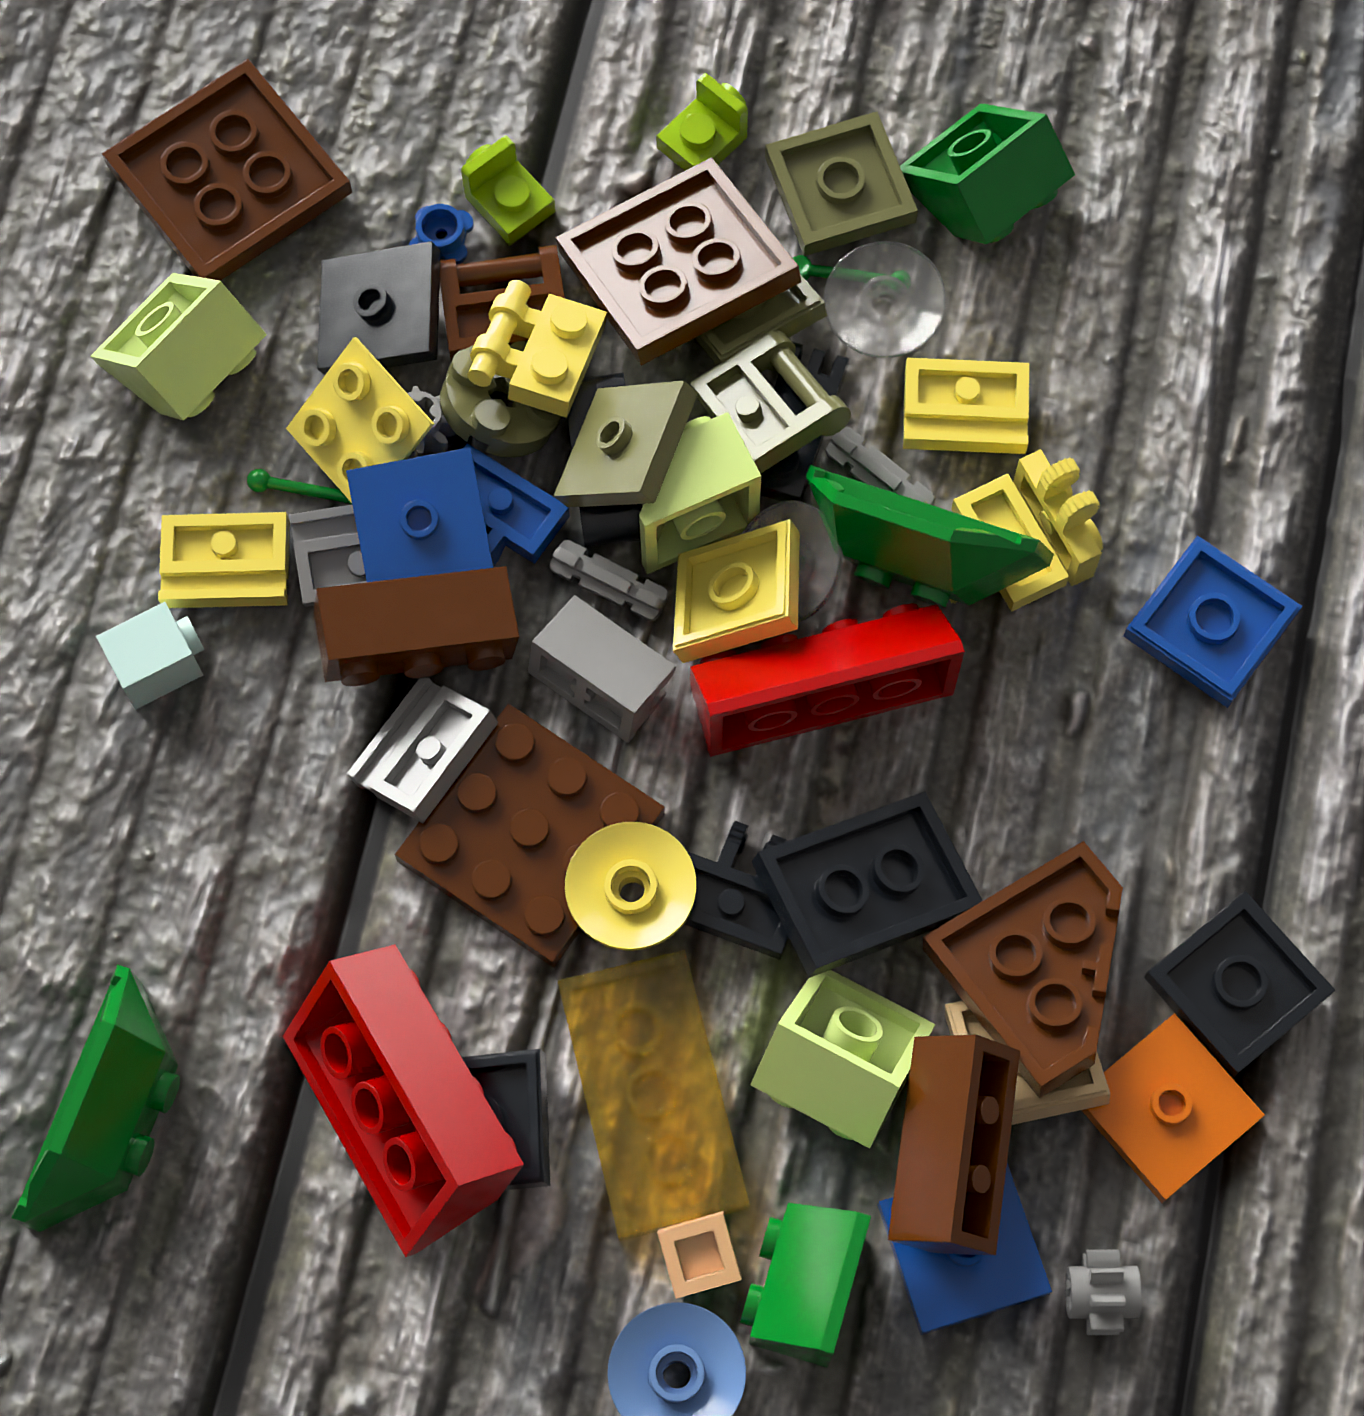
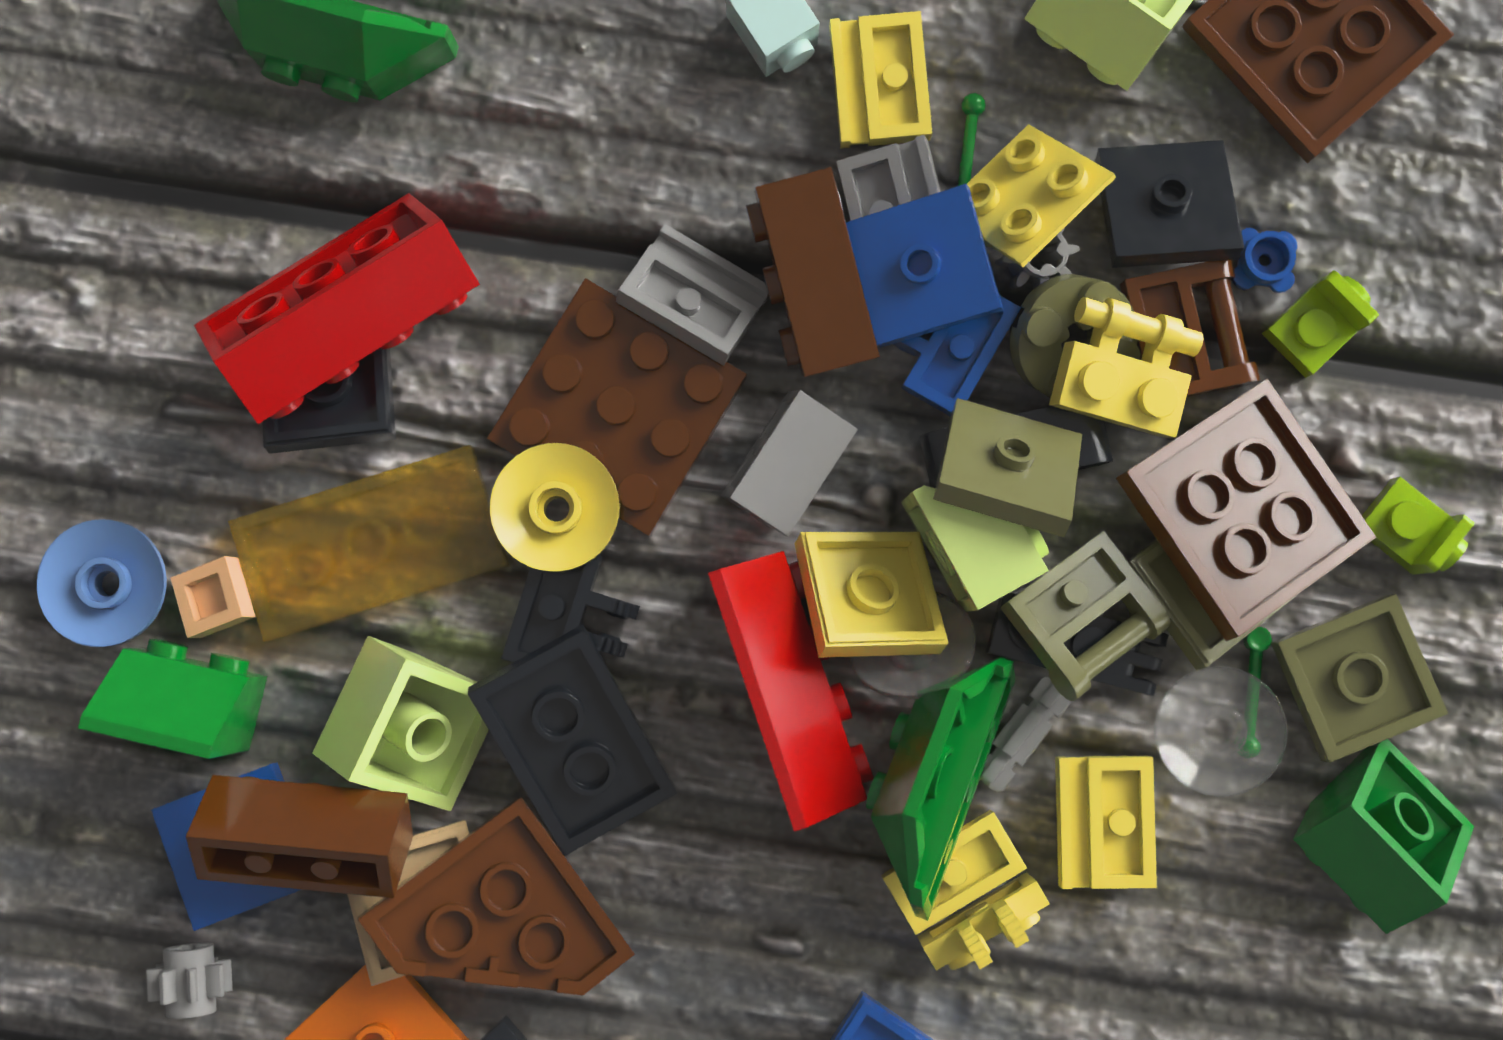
camera: 90 degrees right, 15 degrees up
light grey axle [550,540,669,621] -> none

